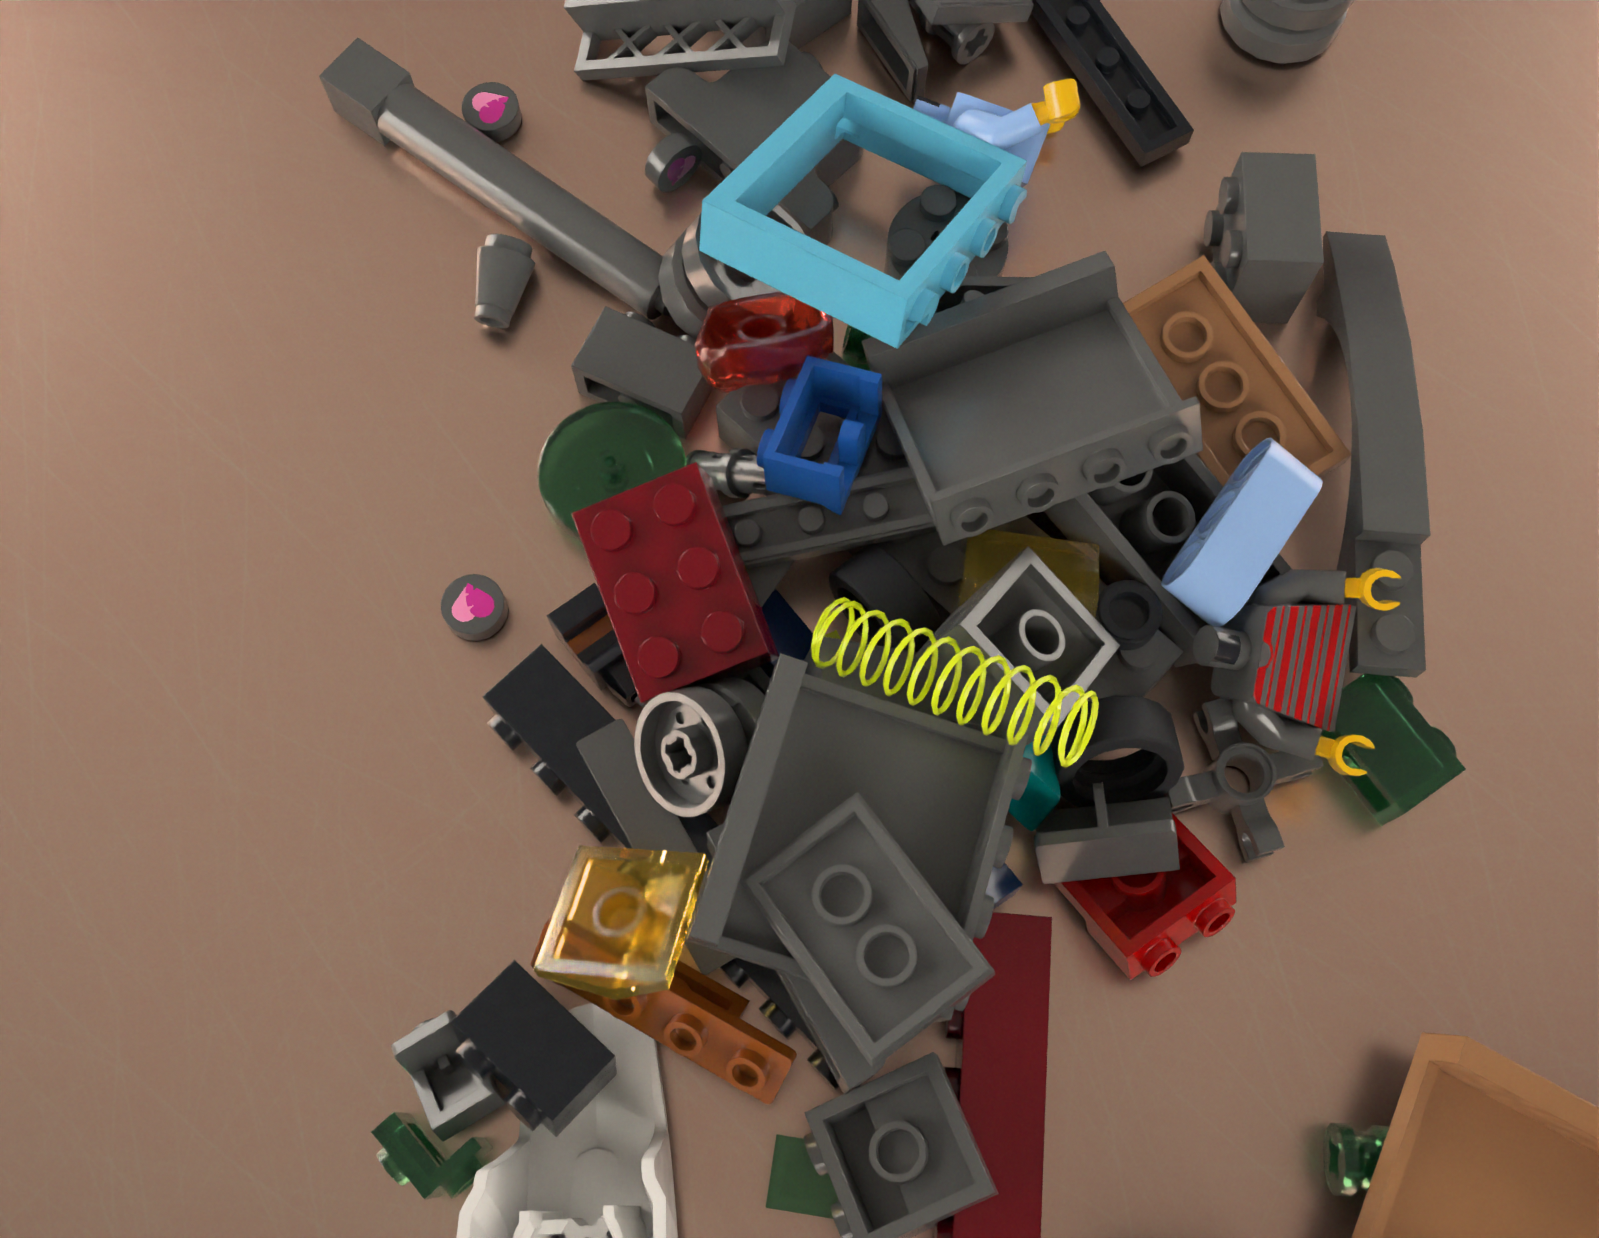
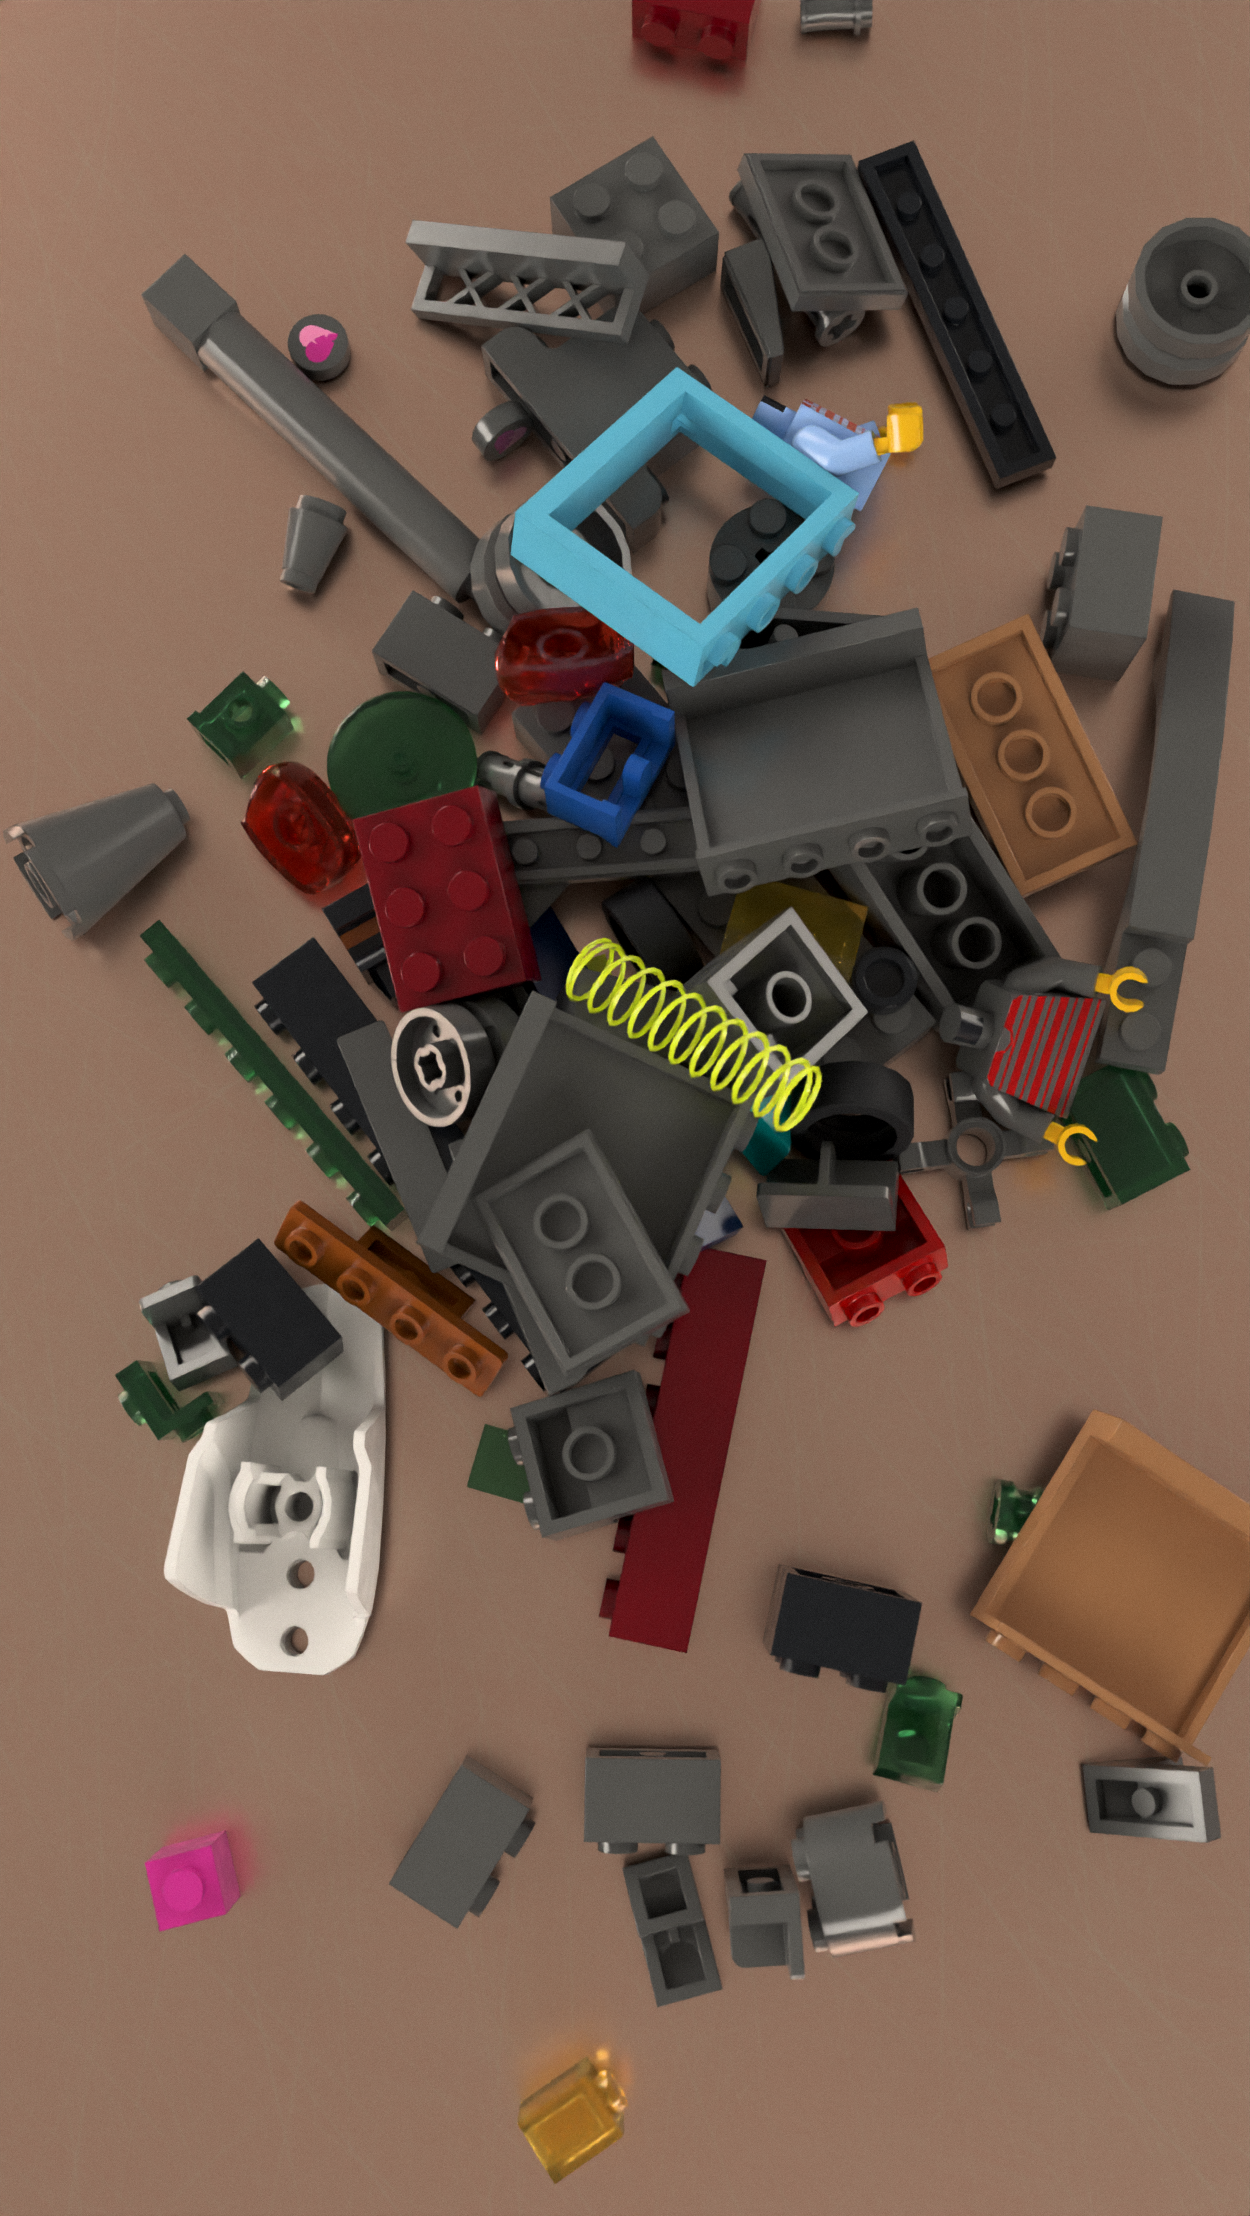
camera: 10 degrees right, 10 degrees up
dark grey tile [441,574,508,641] -> none
clear yellow slope [533,845,709,1000] -> none
light blue beam [1161,437,1323,627] -> none
none -> dark grey cone [3,783,190,941]
none -> clear green plate [140,920,408,1231]
none -> clear green brick [187,671,294,779]
none -> clear red piece [241,761,362,895]

